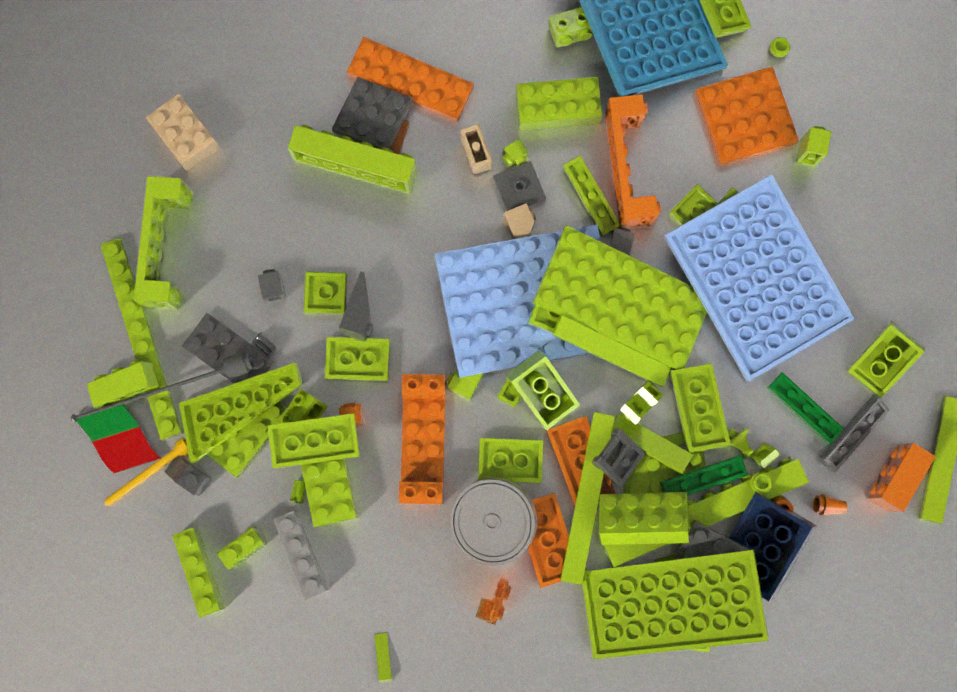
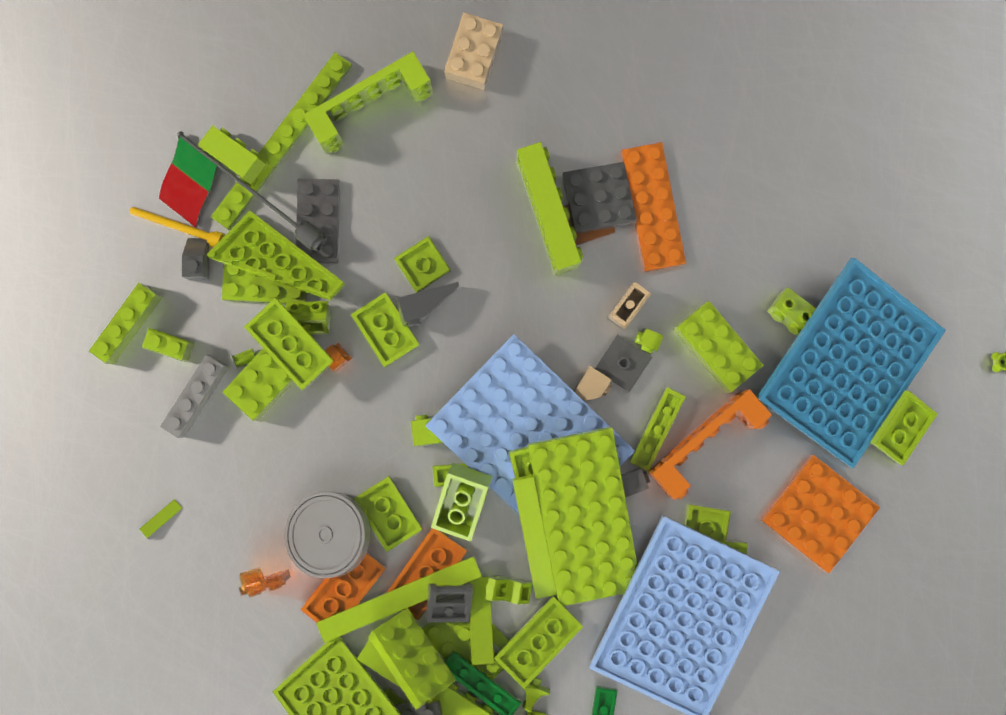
camera: 55 degrees right, 5 degrees up
dark grey piece [251,332,276,356] -> none
dark grey brick [258,269,286,303] -> none
orange plate [399,374,446,504] -> none
lime plate [769,37,790,58] -> none
lime brick [796,126,832,167] -> none

